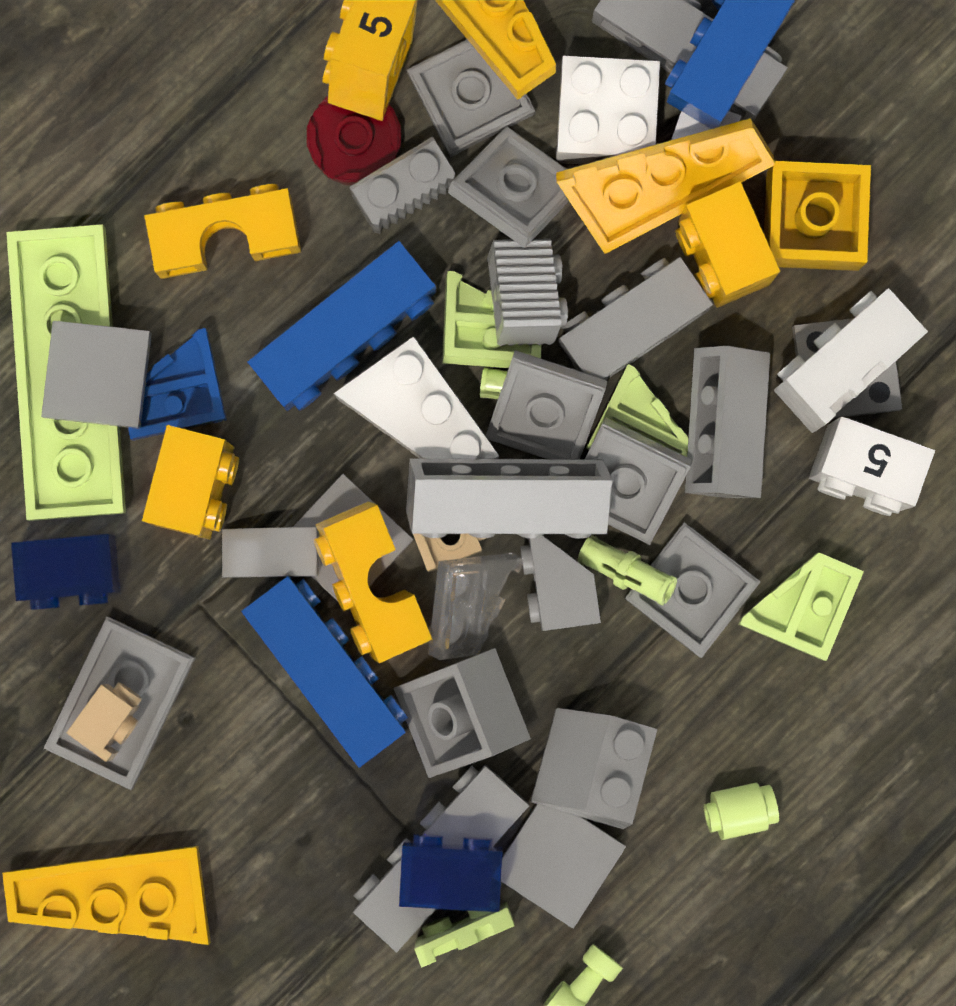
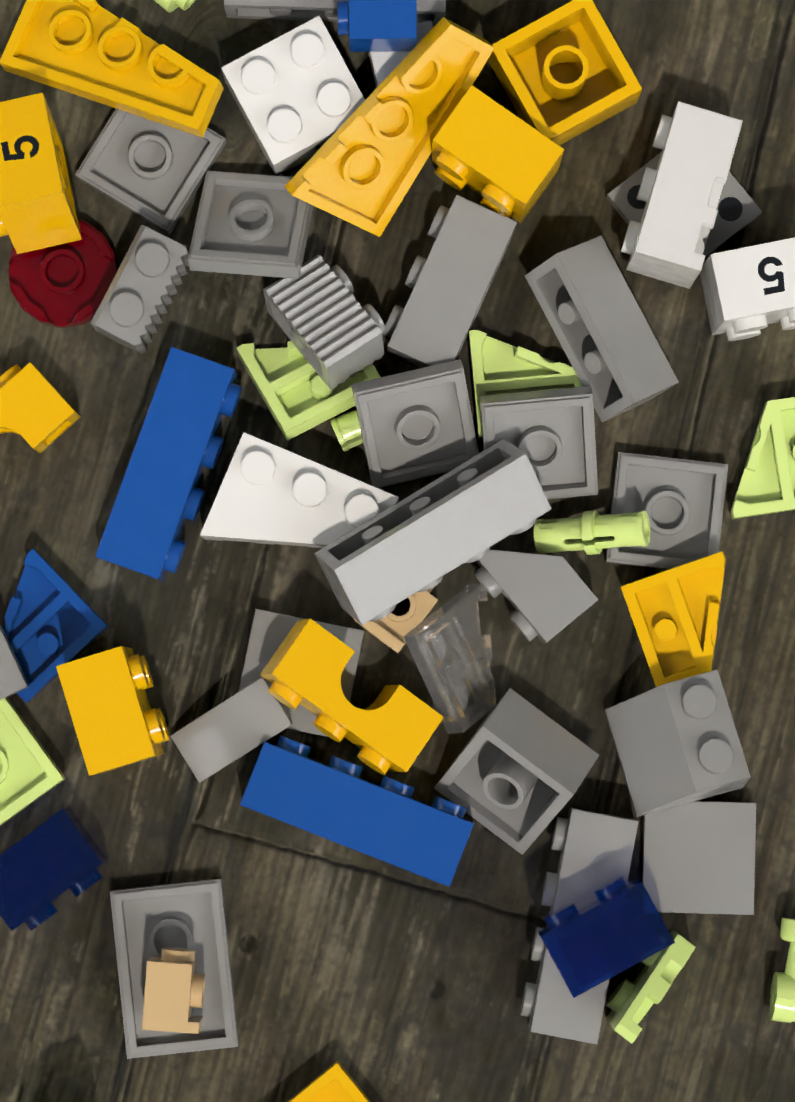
camera: 30 degrees left, 0 degrees up
none -> yellow wing [621,550,726,687]

